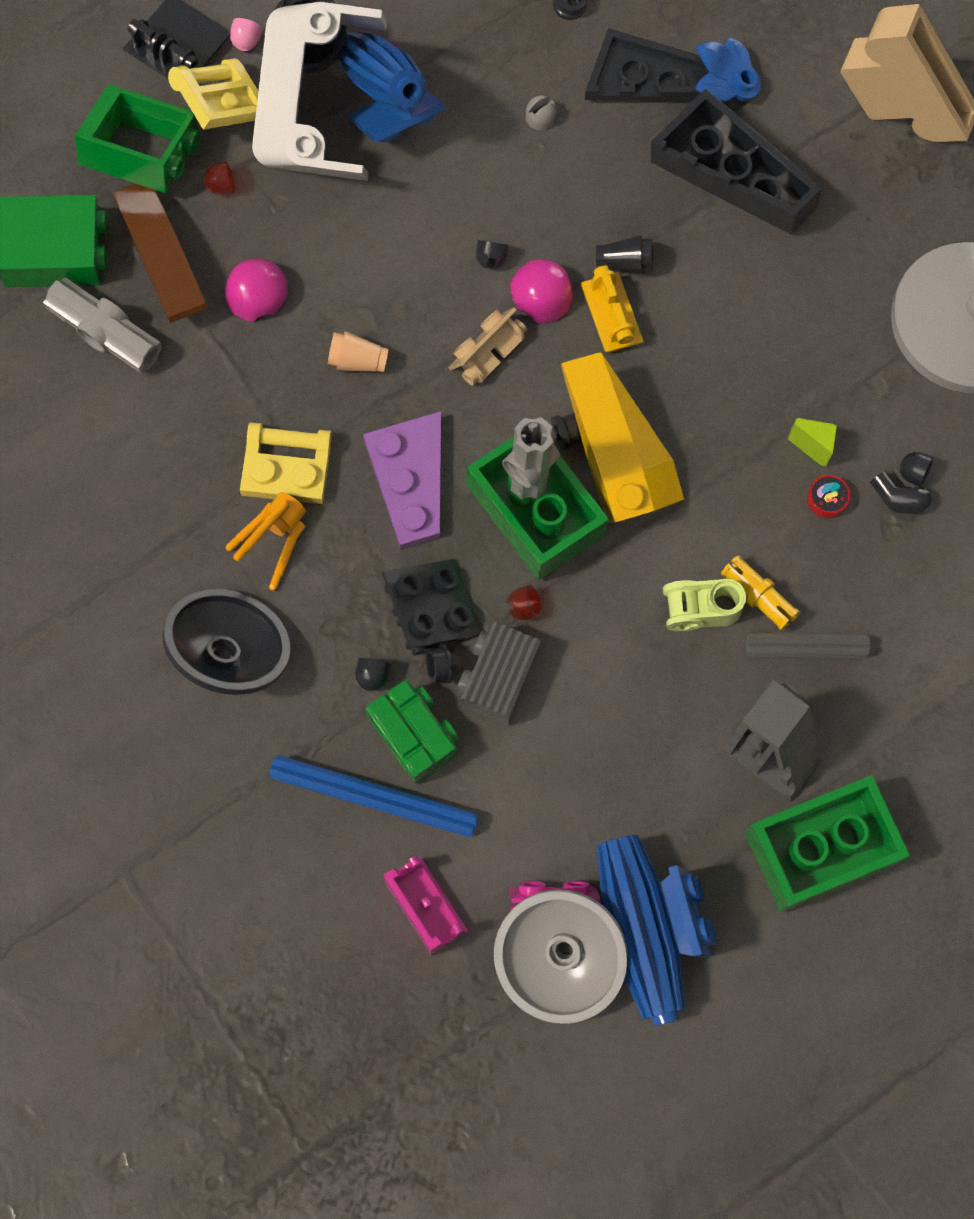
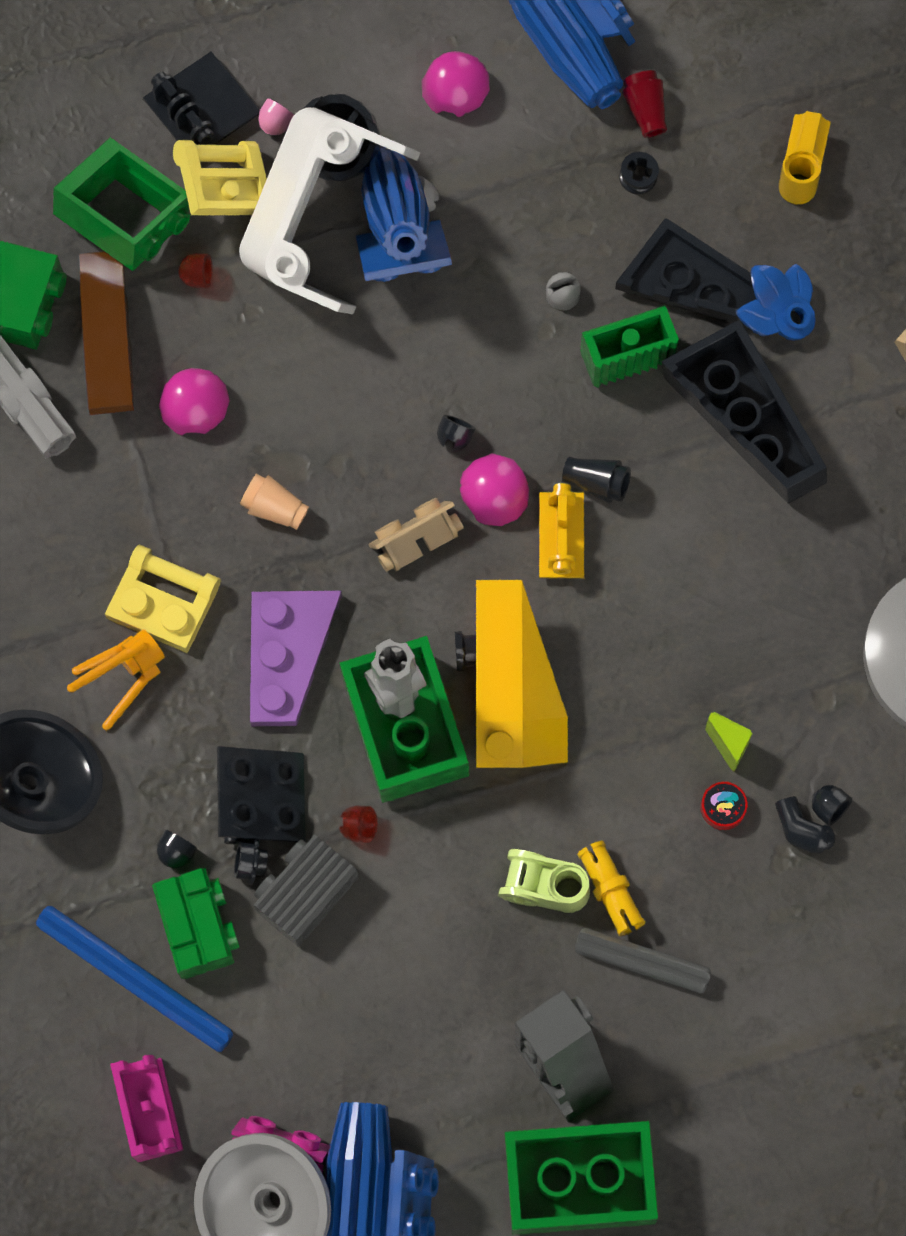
camera: 25 degrees right, 0 degrees up
none -> green brick [580,306,679,388]

